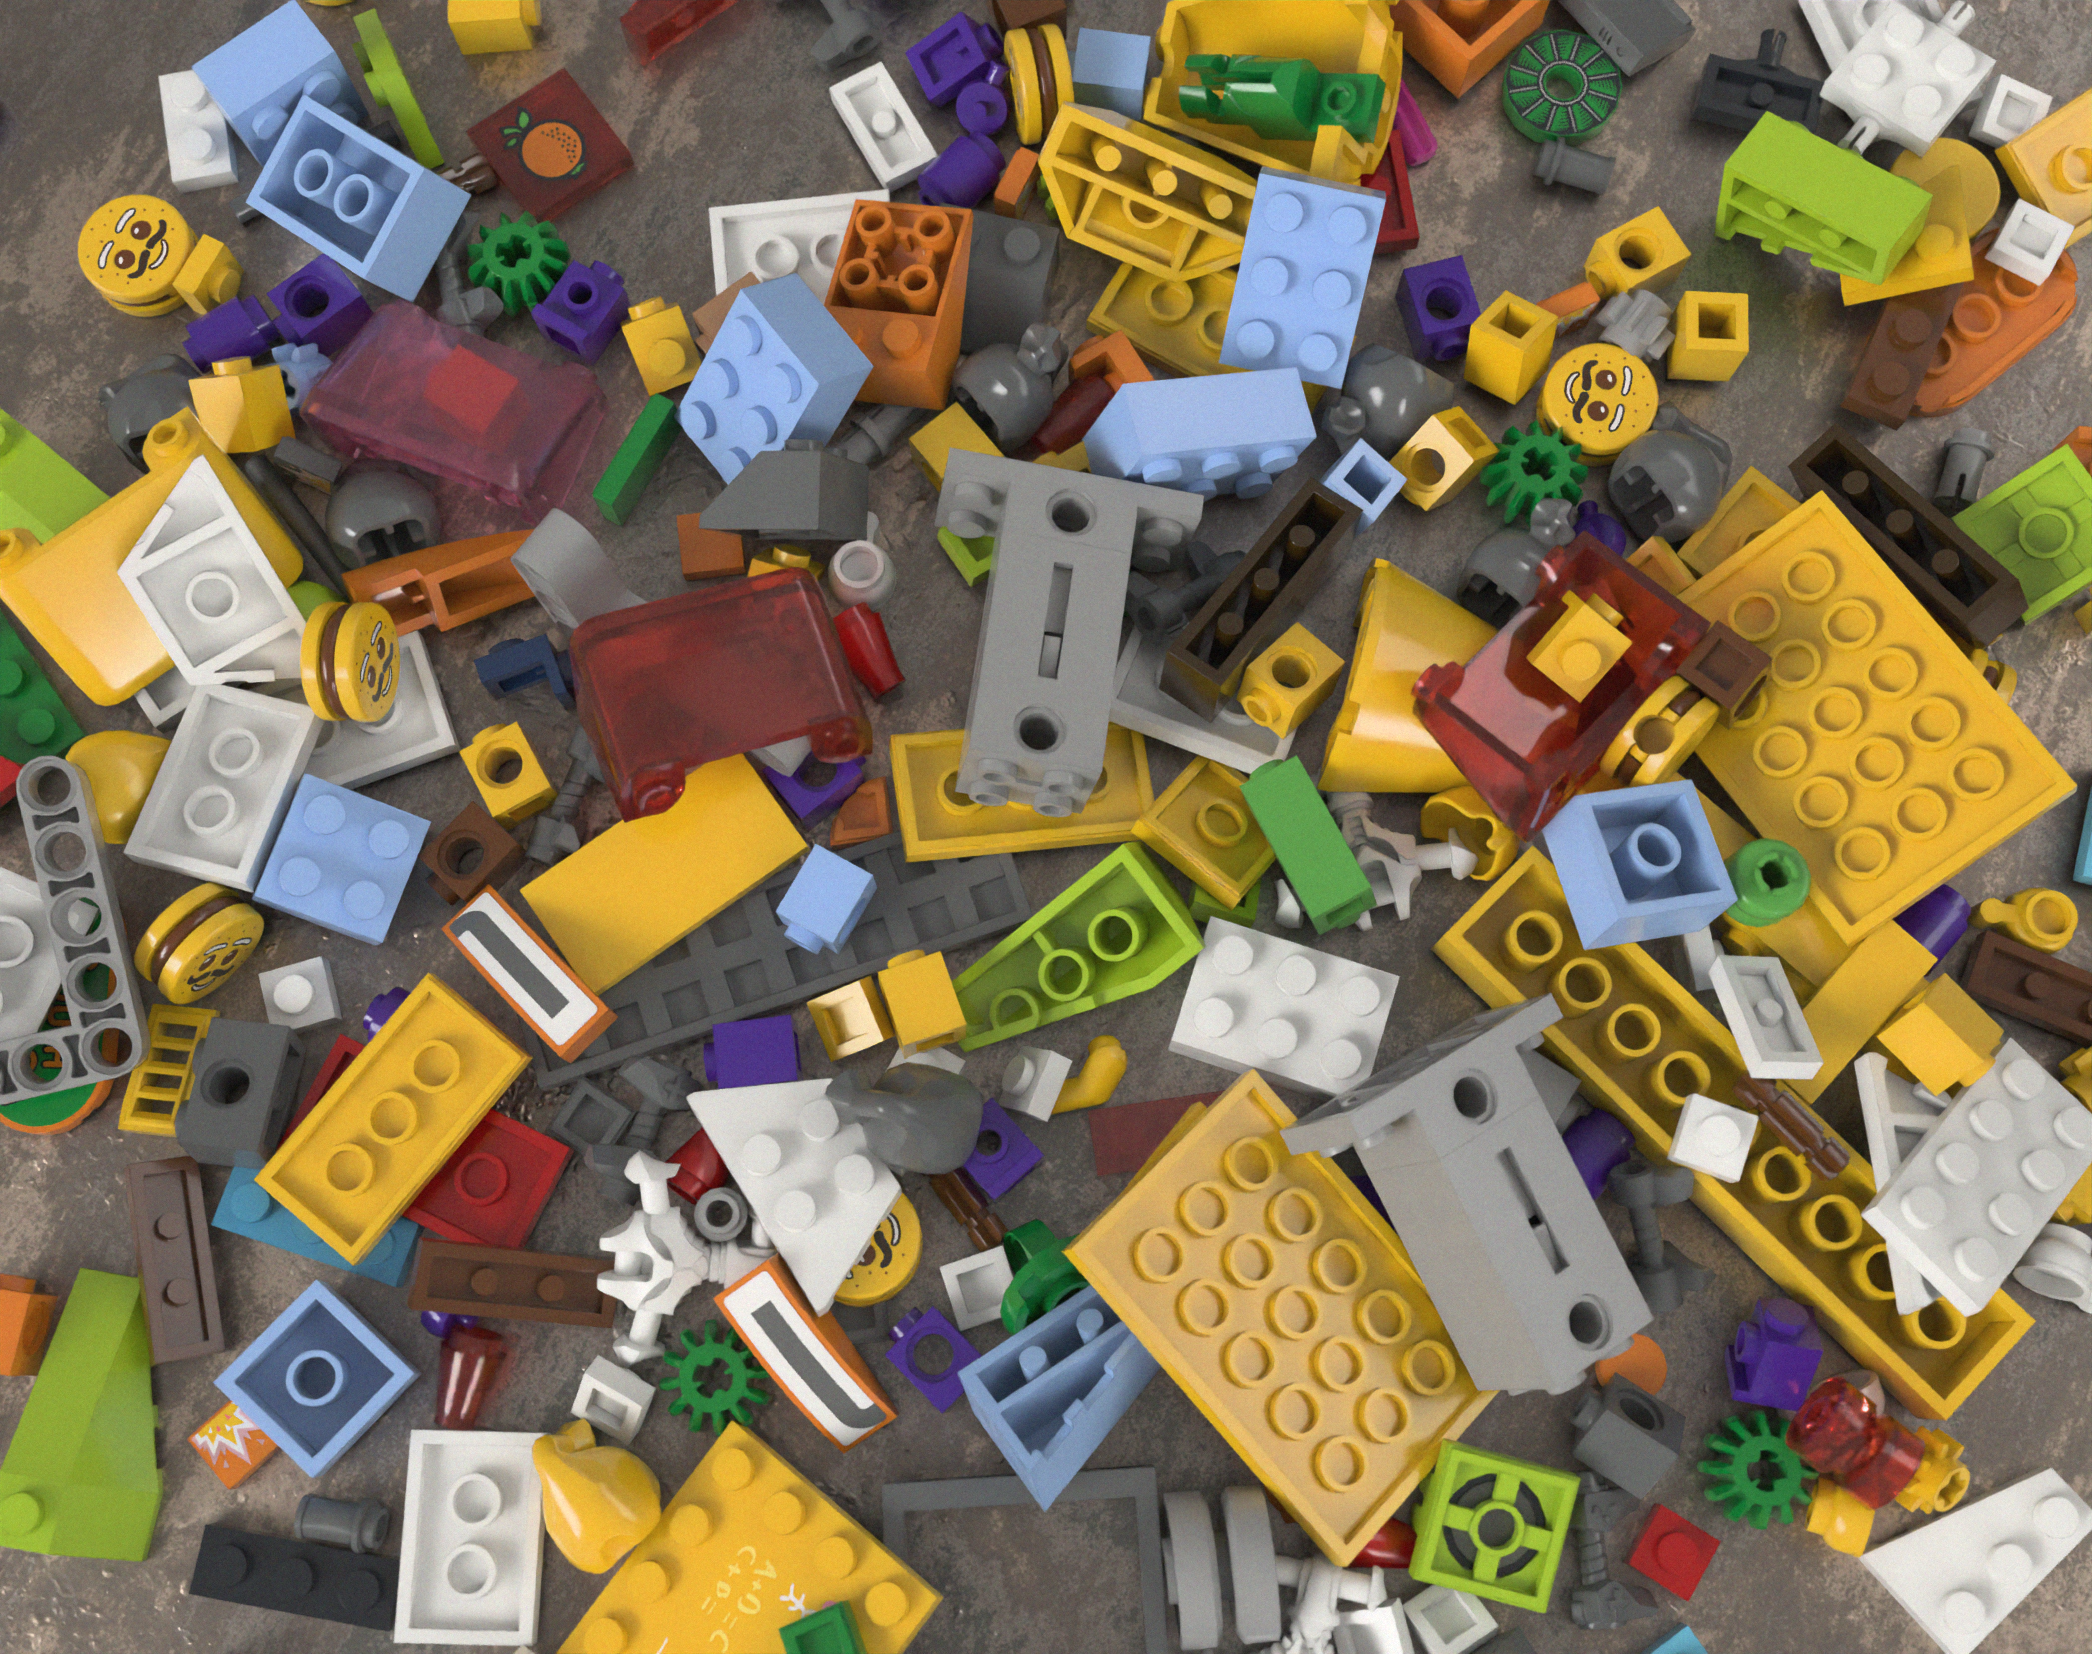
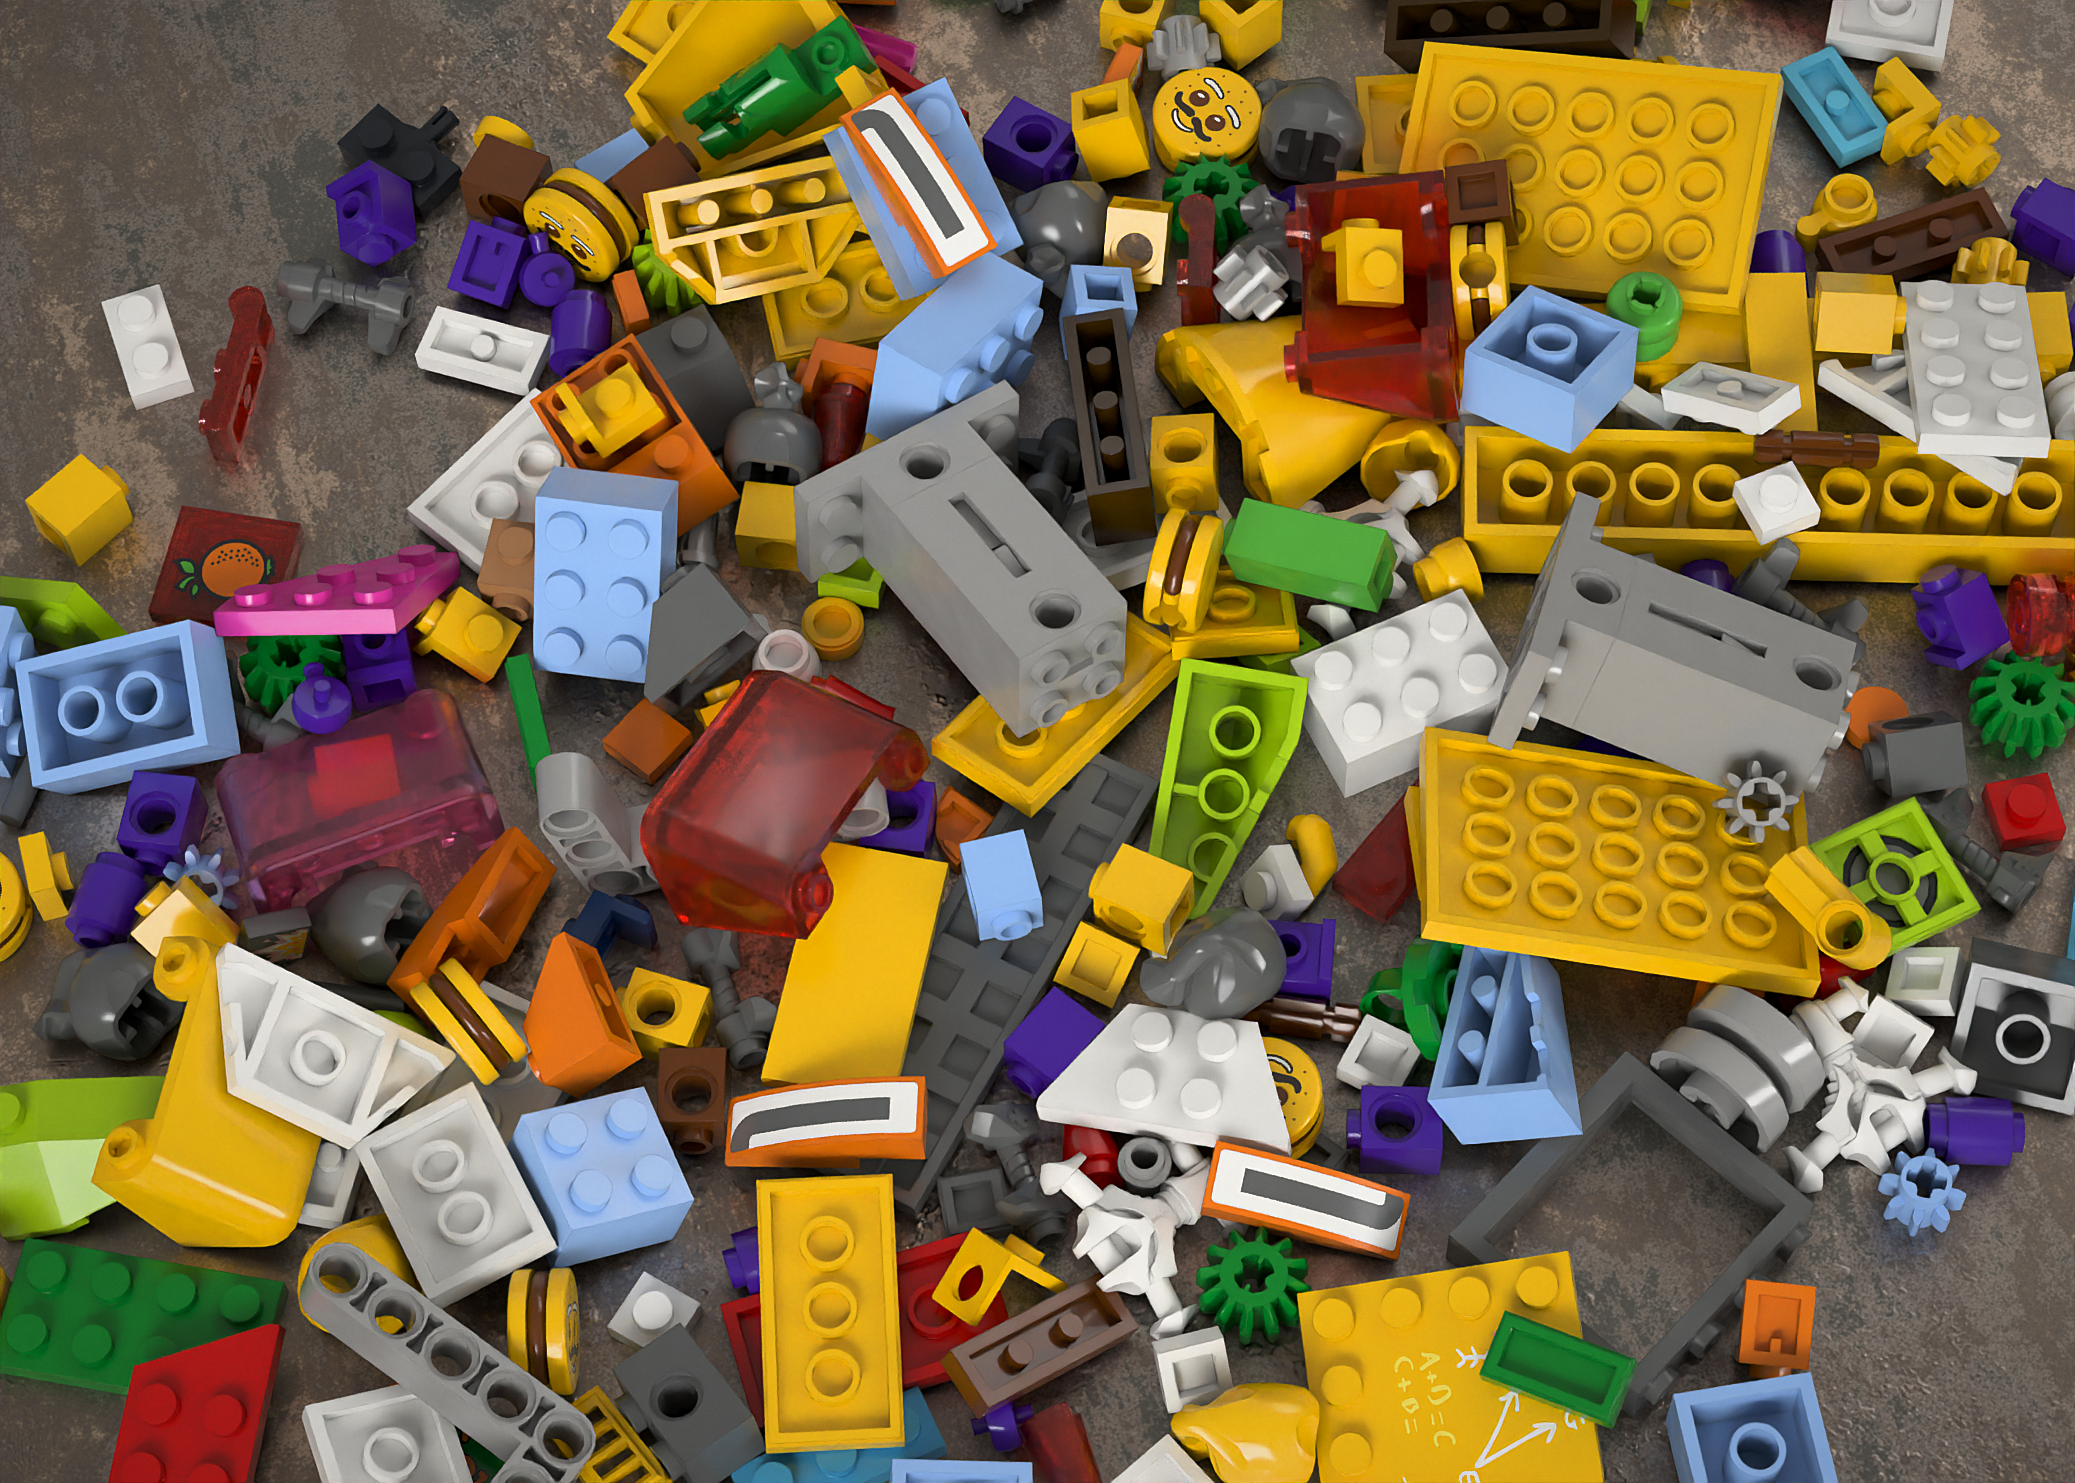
camera: 40 degrees left, 15 degrees down
none -> dark pink plate [213,544,461,636]
none -> dark purple piece [291,662,353,734]
none -> orange slope [522,931,642,1098]
none -> yellow bracket [554,362,666,459]
none -> reddish brown brick [603,135,702,232]
none -> yellow tile [801,596,865,661]
none -> slope [838,87,998,279]
none -> yellow bracket [932,1227,1069,1327]
none -> yellow head [1143,507,1224,633]
none -> clear red plate [1176,193,1222,327]
none -> light grey gear [1212,245,1289,322]
none -> yellow piece [1413,536,1484,605]
none -> light grey gear [1712,761,1799,843]
none -> yellow piece [1764,845,1892,970]

